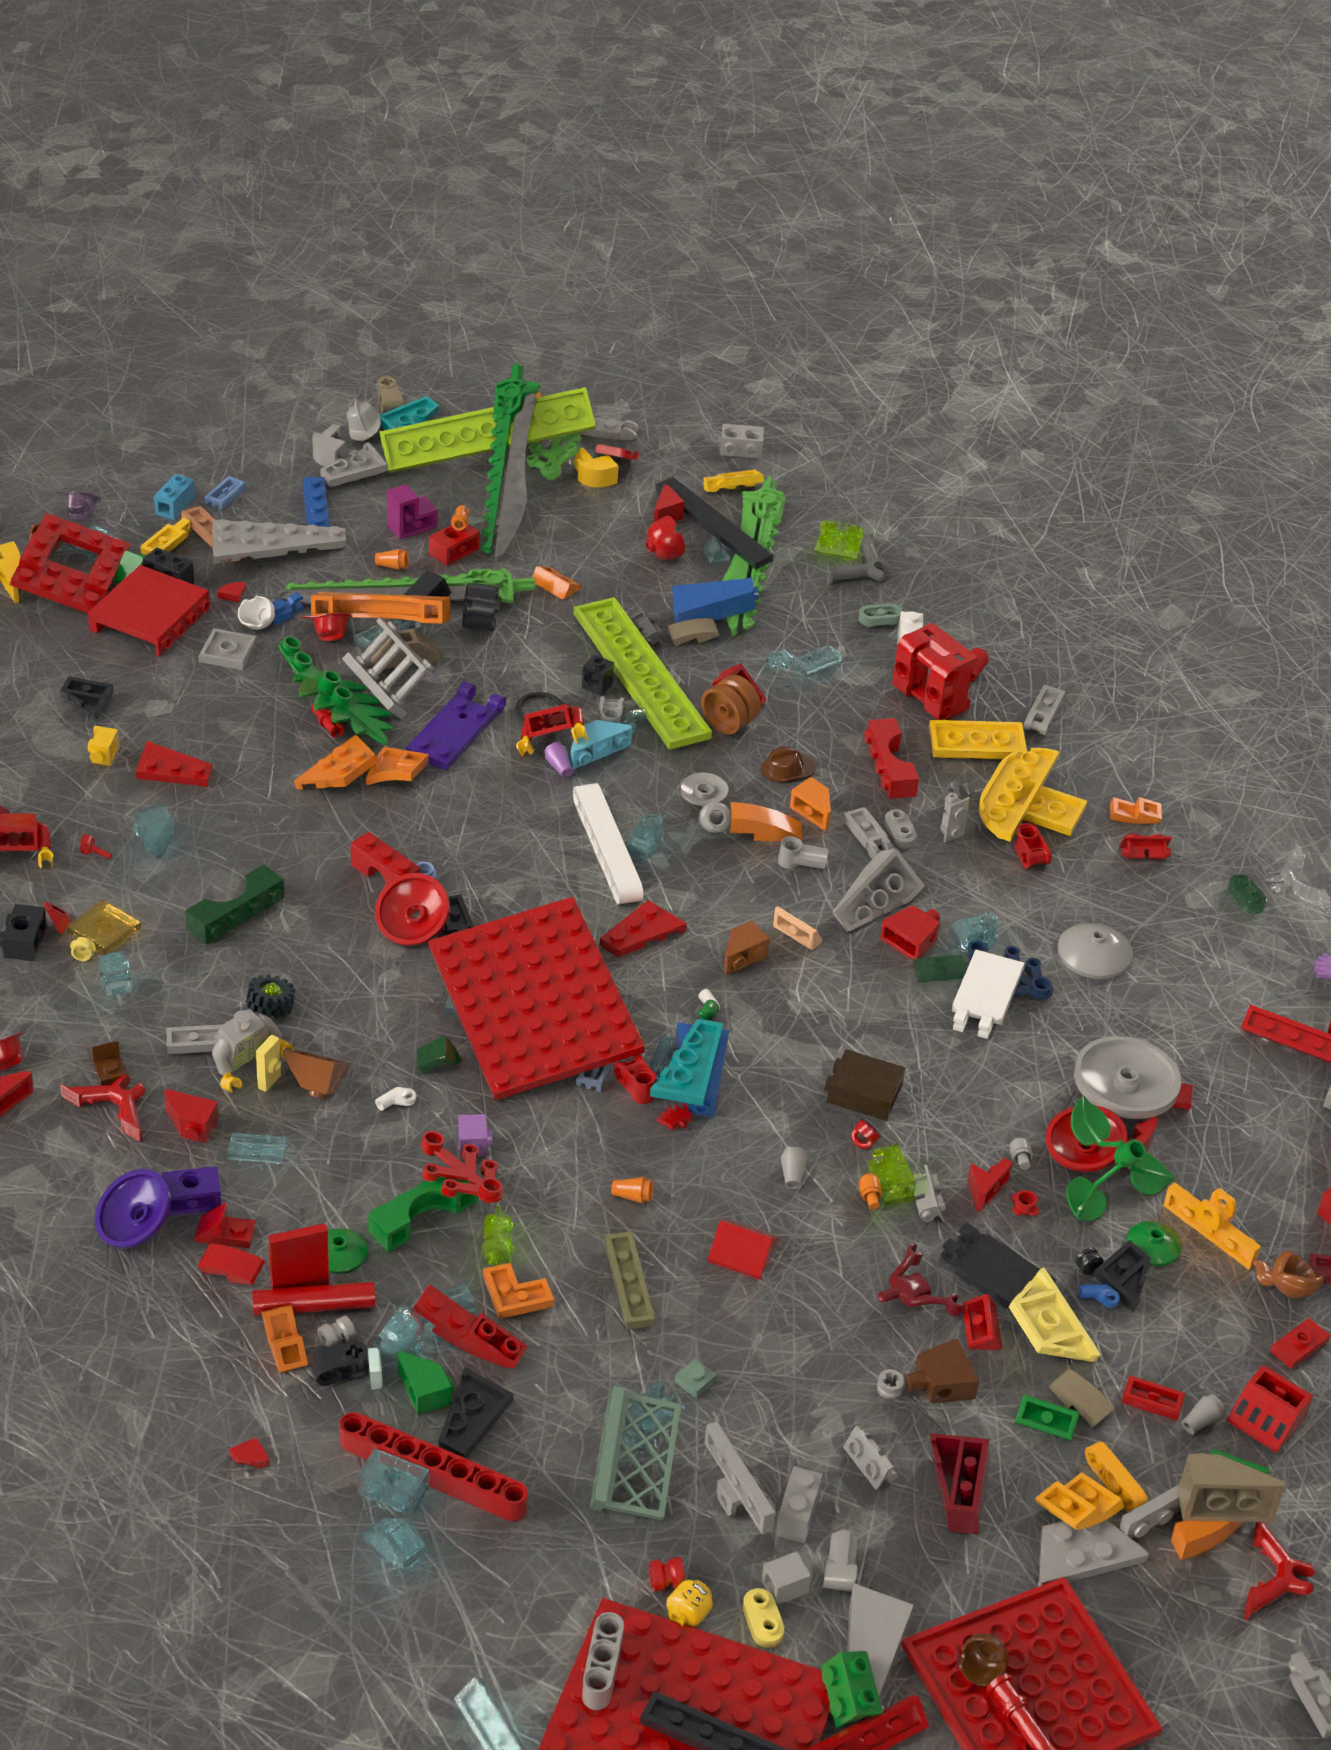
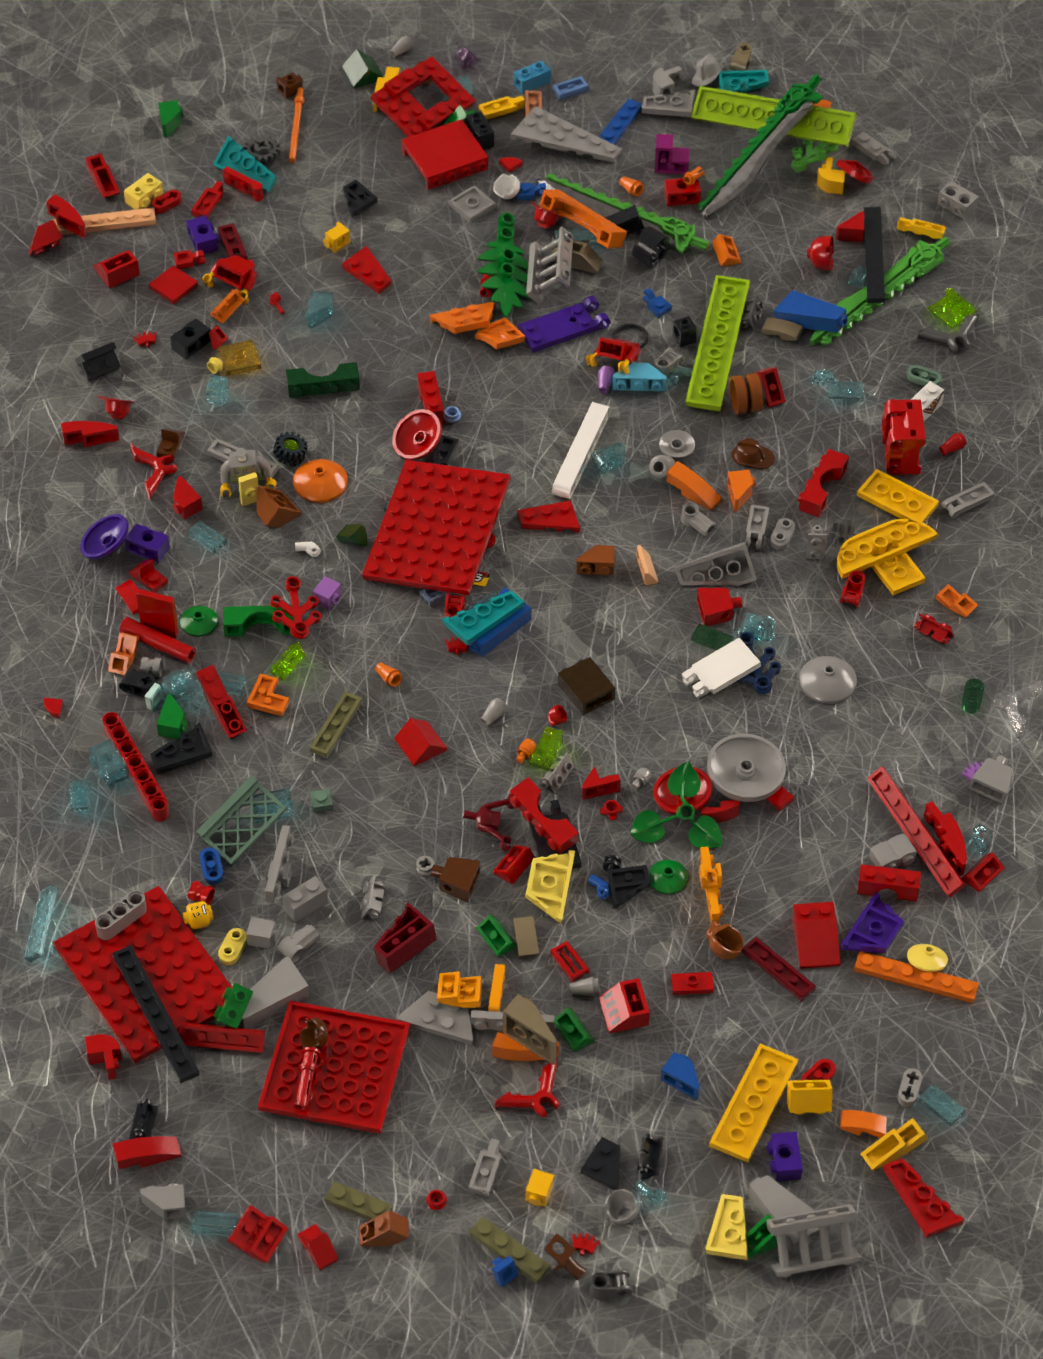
camera: 40 degrees right, 10 degrees up
green arm [698,989,720,1021] -> none
none -> blue plate [199,848,224,885]
none -> orange hinge [210,288,246,324]
none -> orange dish [293,459,348,503]
none -> red arch [509,777,579,854]
none -> blue plate [643,288,672,318]

